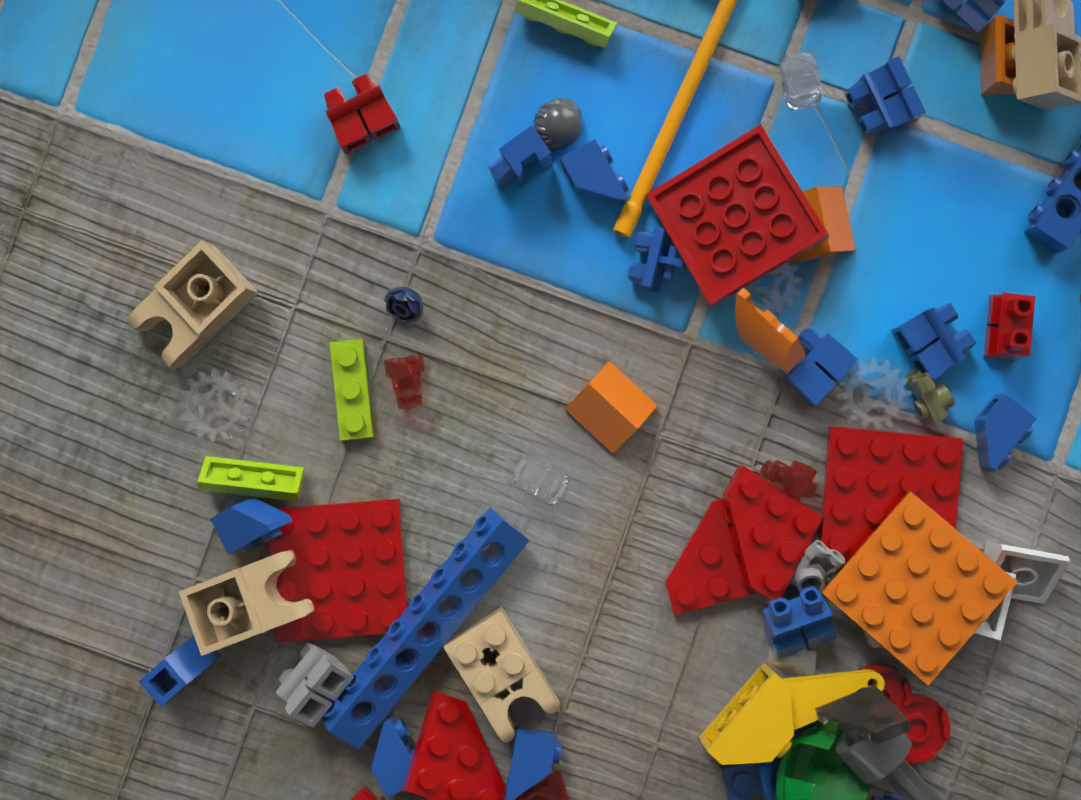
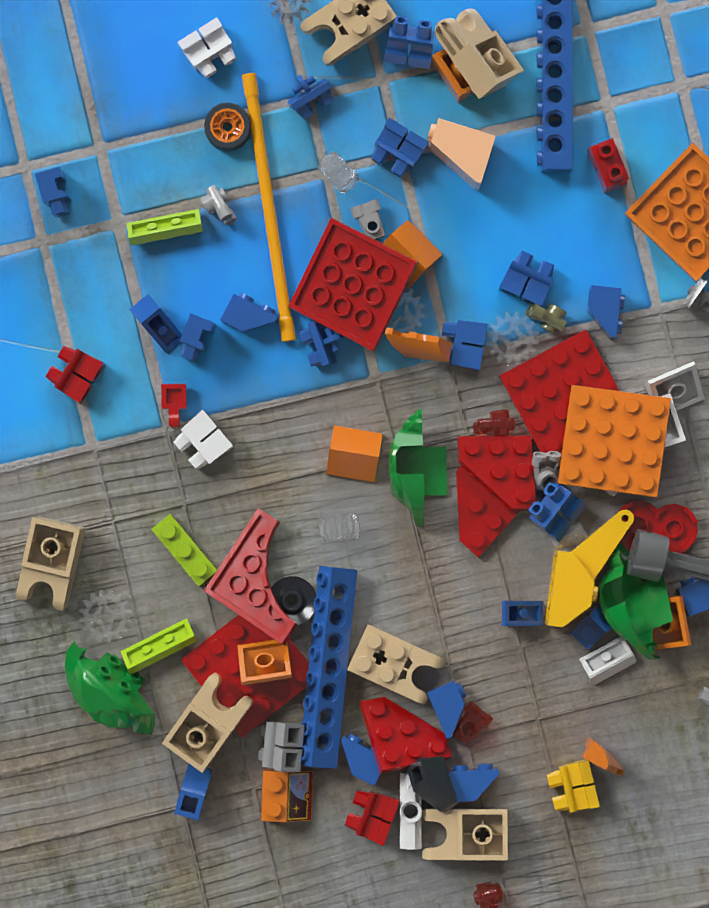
camera: 30 degrees left, 0 degrees up
blue slope [210,497,292,554] -> none
dark blue plate [384,287,424,323] -> none
clear red plate [384,354,425,409] -> none
dark grey hair [533,98,583,151] -> none
clear smoke wing [815,685,911,744] -> none
red hips [984,292,1036,360] -> none
none -> green animal [65,641,155,735]
none -> blue slope [129,294,182,353]
none -> red plate [161,384,187,427]
none -> white hips [174,410,234,470]
none -> light grey plate [201,185,237,226]
none -> plate [204,508,298,645]
none -> orange slope [238,640,293,685]
none -> slope [261,768,314,822]
none -> black dish [271,576,316,625]
none -> light grey plate [350,199,385,240]
none -> green animal [389,409,447,528]
none -> light nougat slope [427,118,496,190]
none -> blue slope [502,600,543,626]

